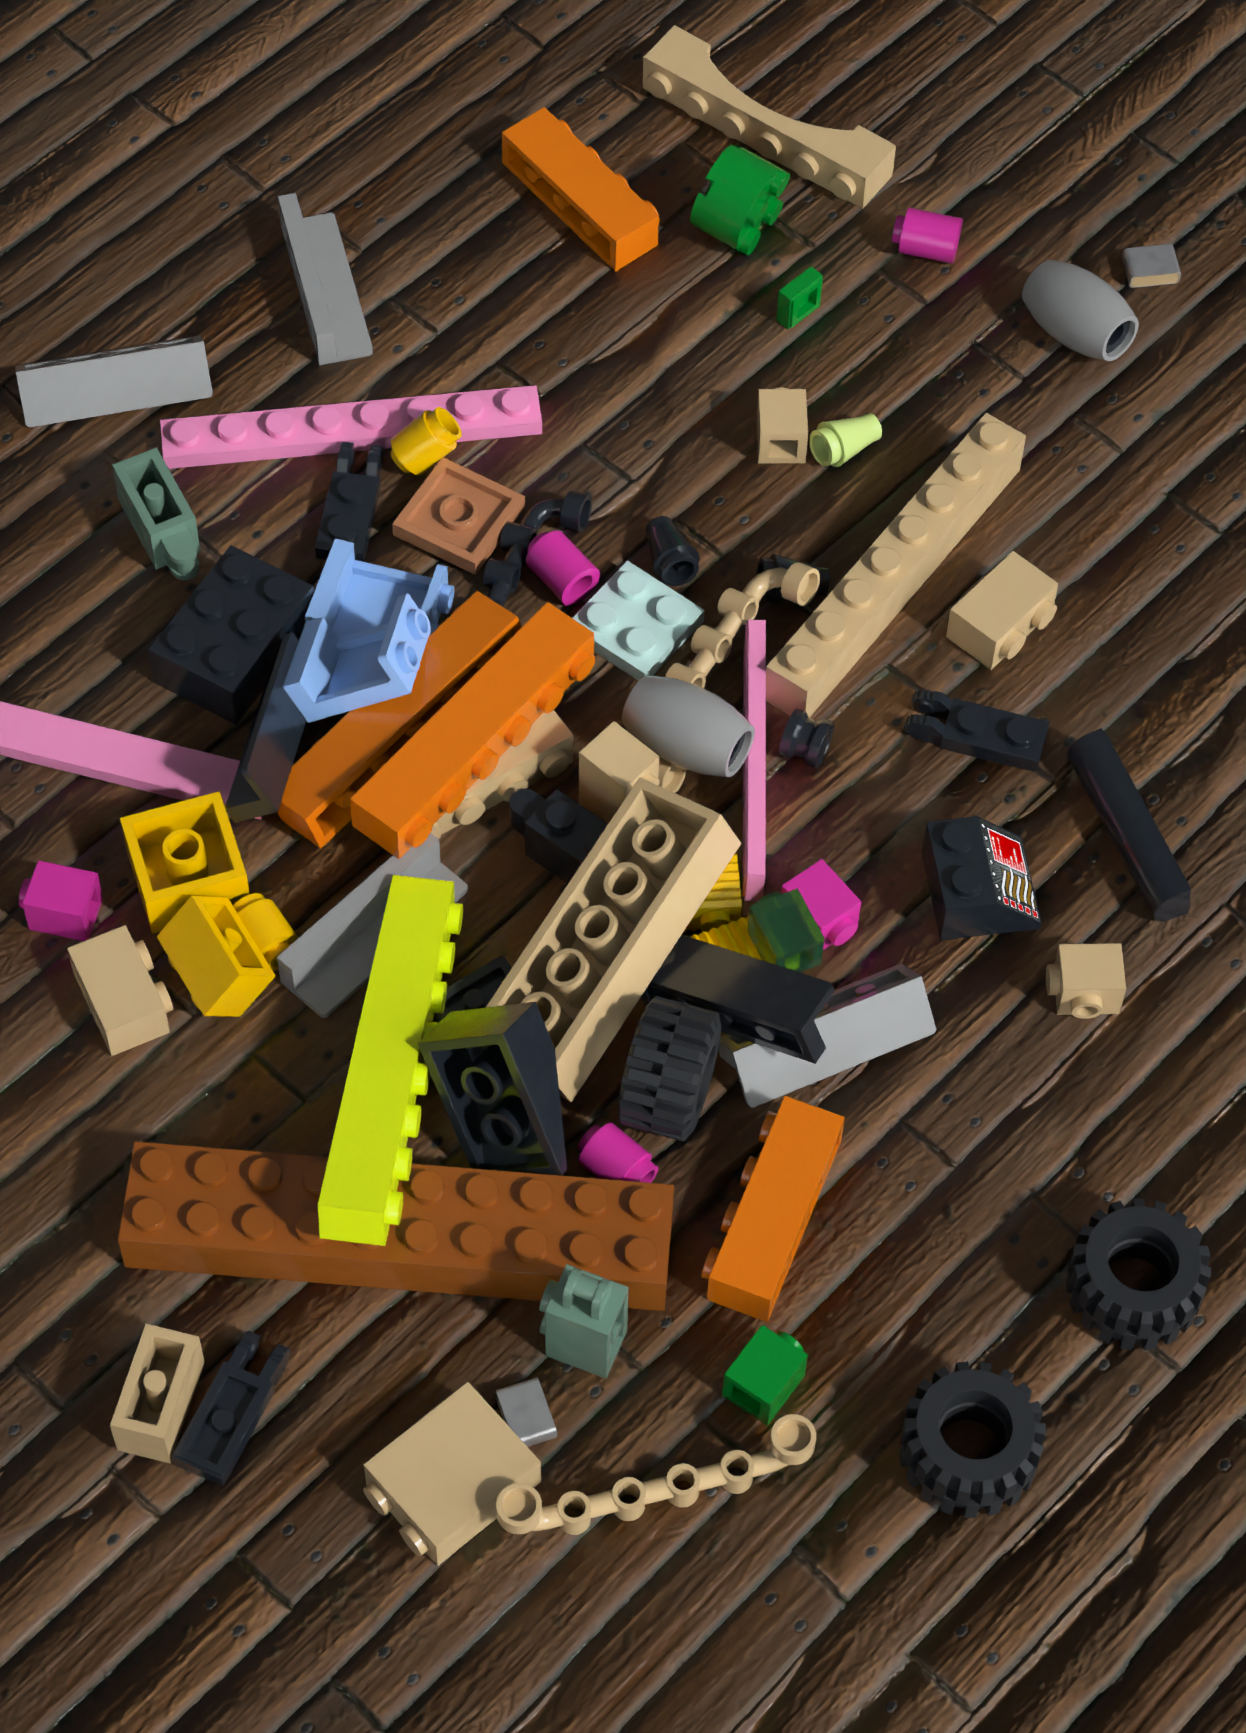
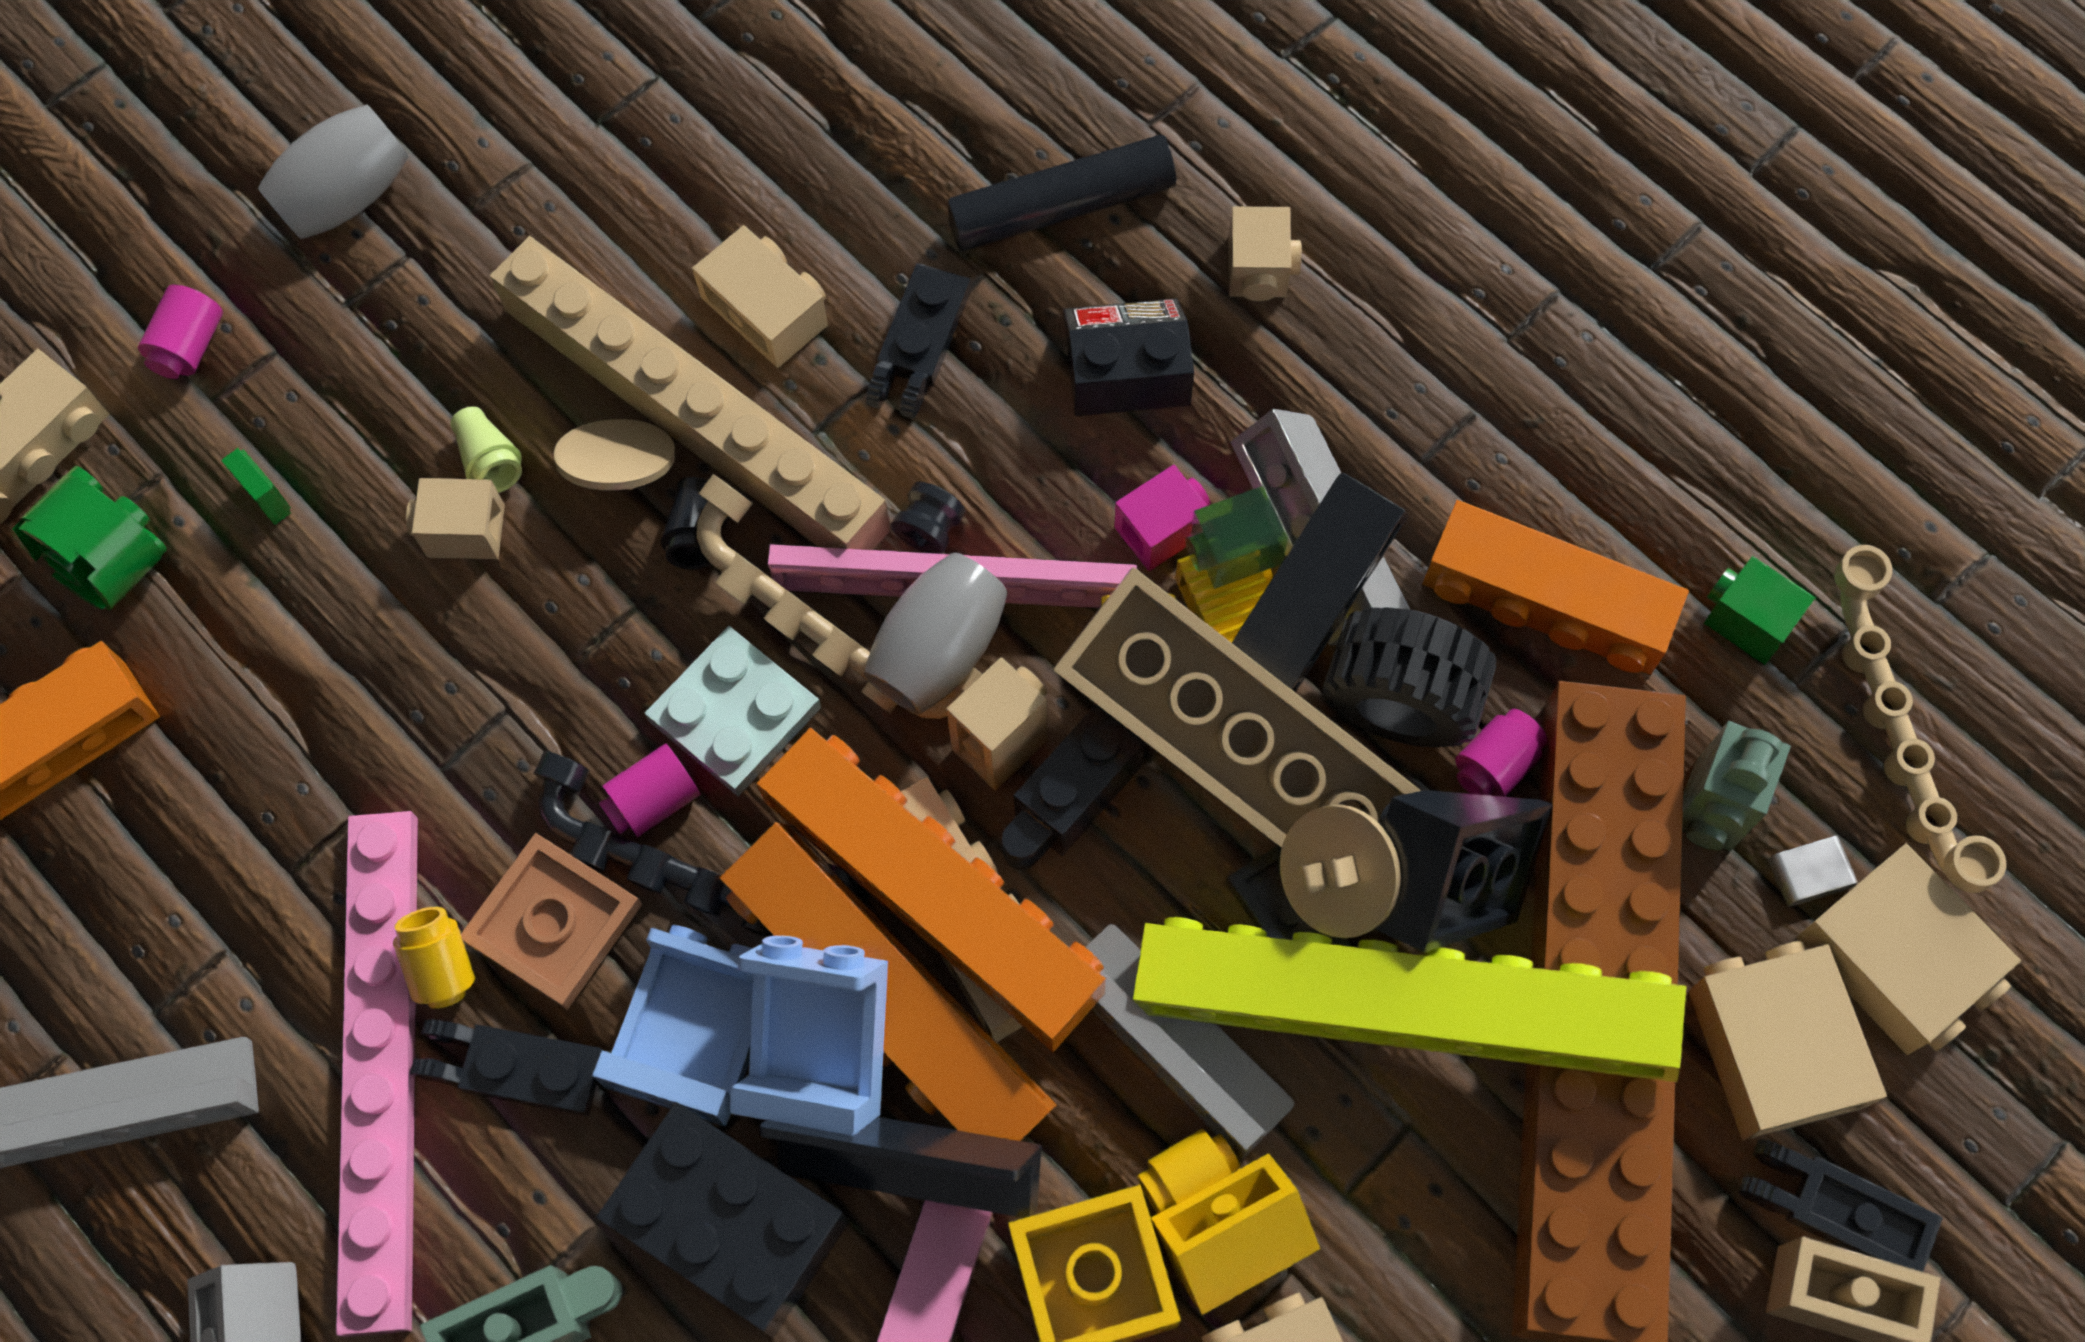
camera: 85 degrees left, 10 degrees up
black cone [645,516,700,586] -> none
black tyre [900,1361,1046,1518] -> none
black tyre [1066,1199,1211,1350] -> none
flat silver piece [1122,244,1181,288] -> none
none -> tan piece [554,419,675,490]
none -> tan piece [1280,805,1401,938]
none -> tan brick [1688,941,1887,1141]

